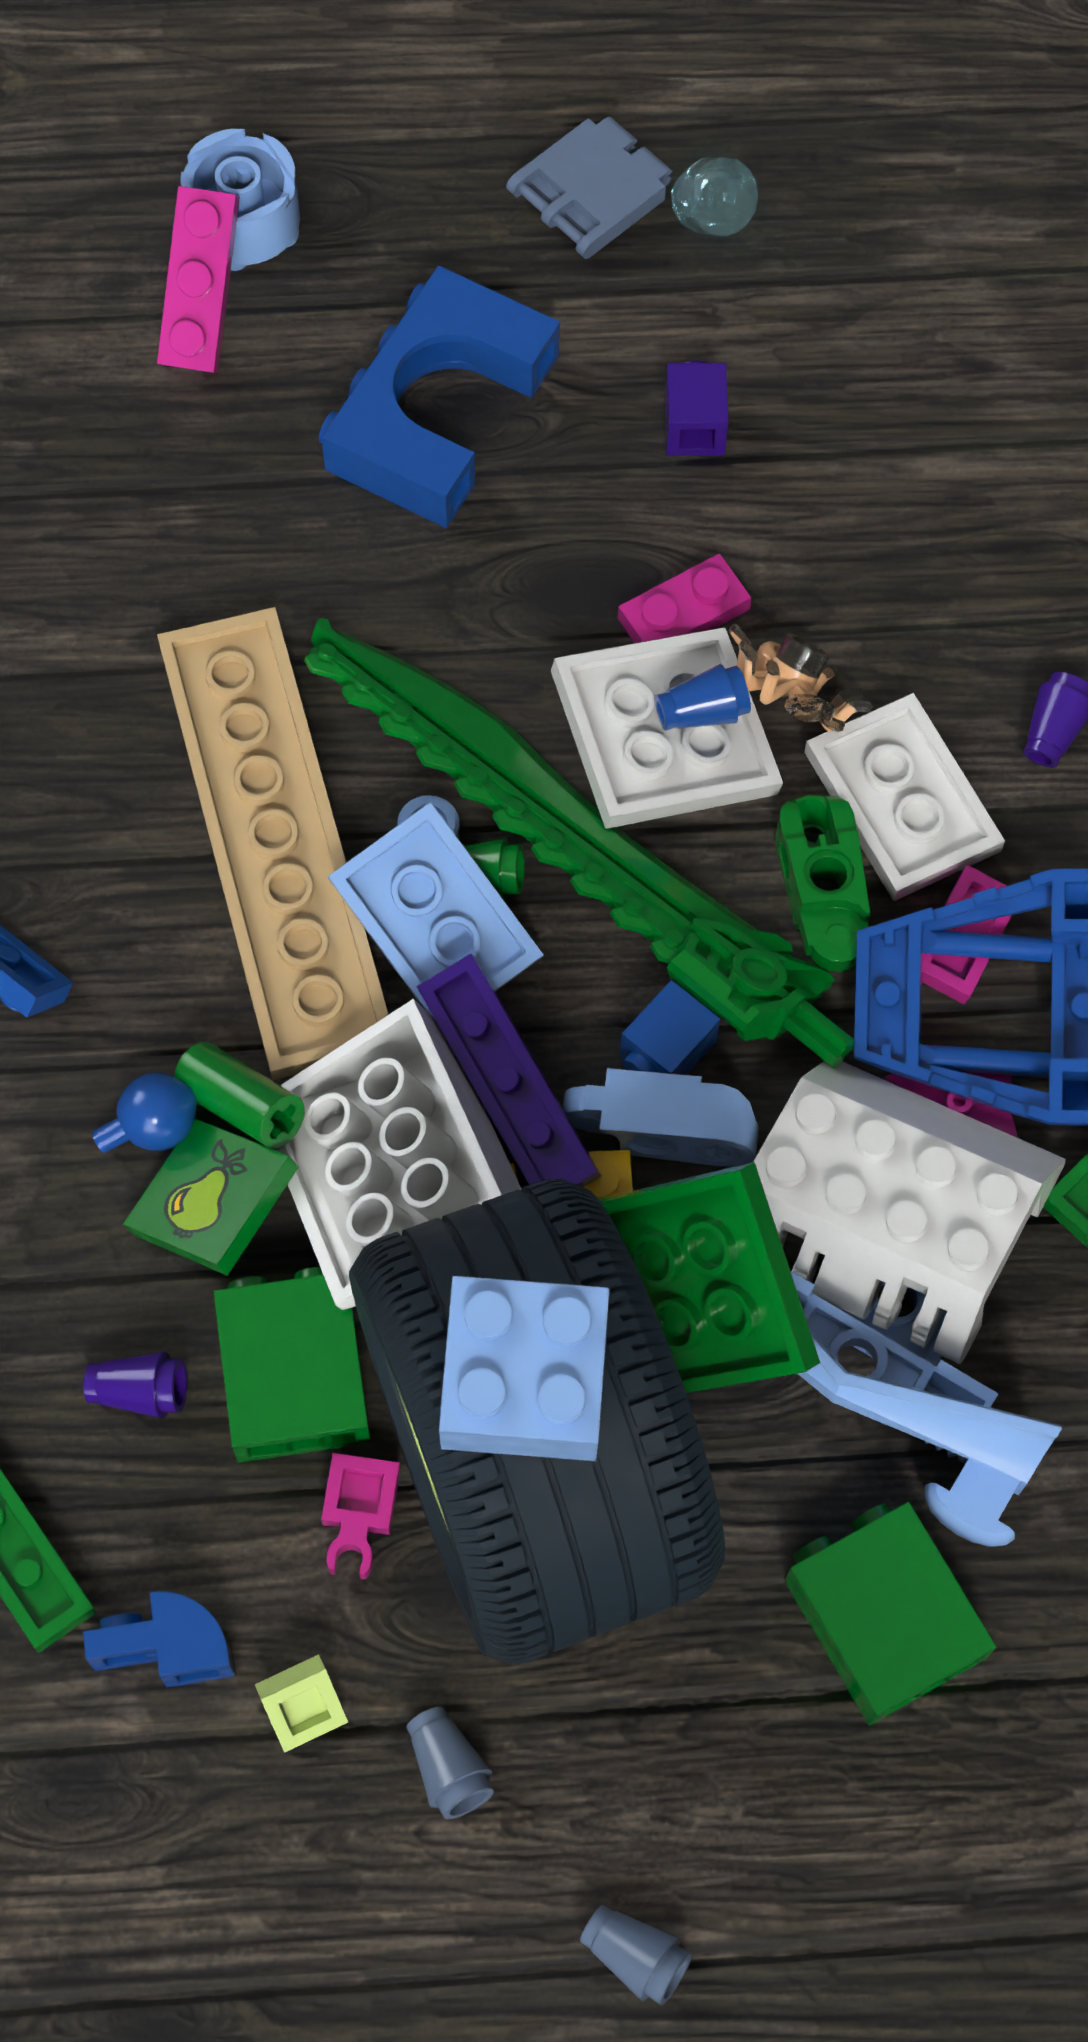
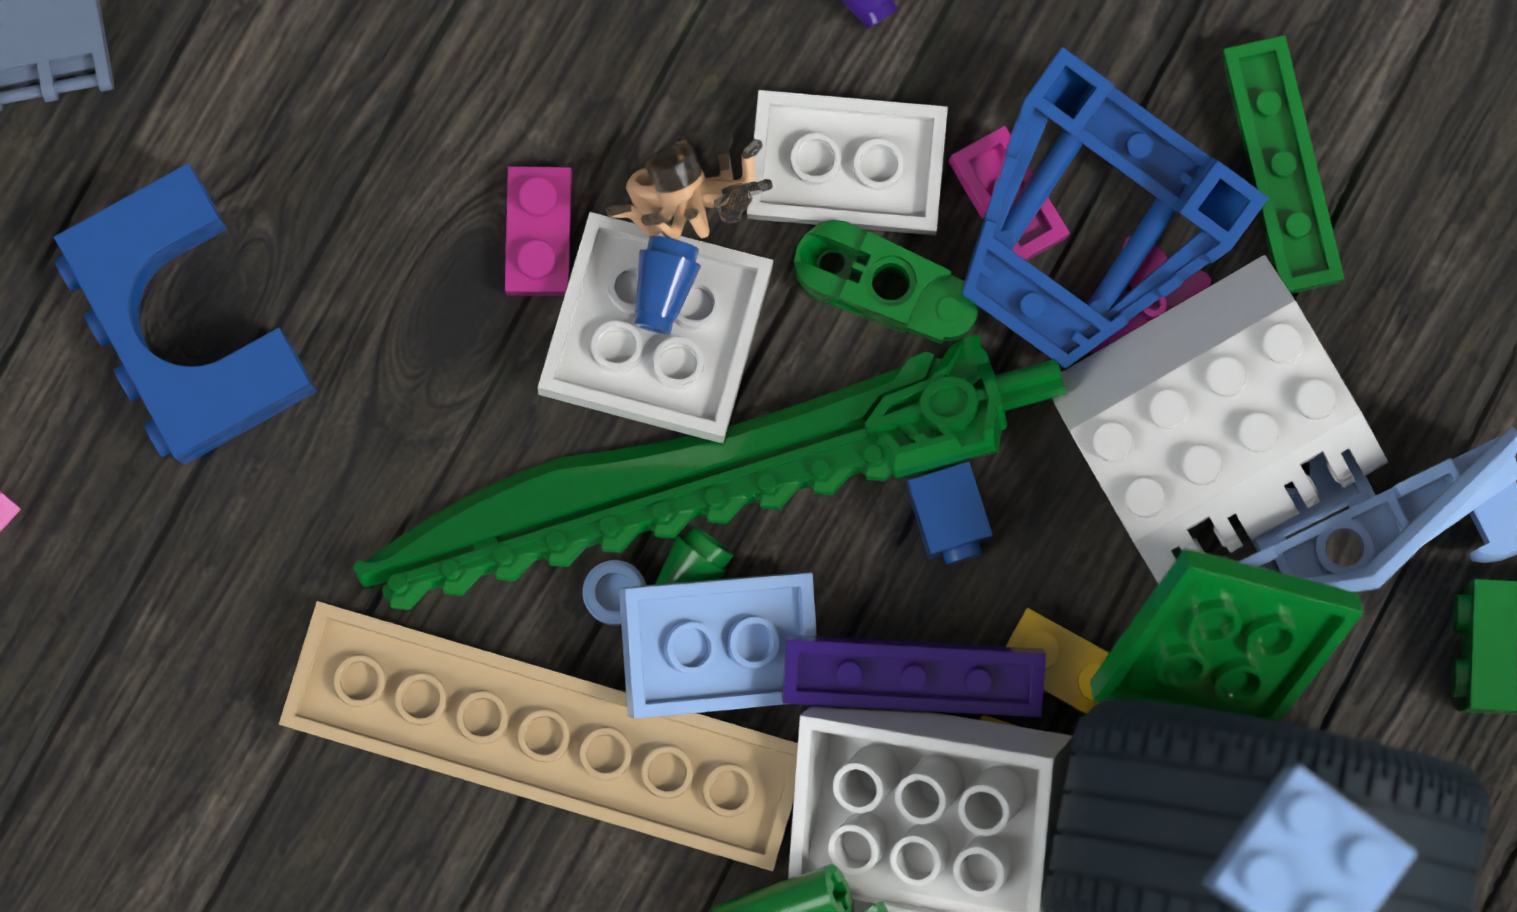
camera: 50 degrees left, 15 degrees up
light blue piece [563,1068,759,1167] -> none
dark purple brick [664,360,729,456] -> none

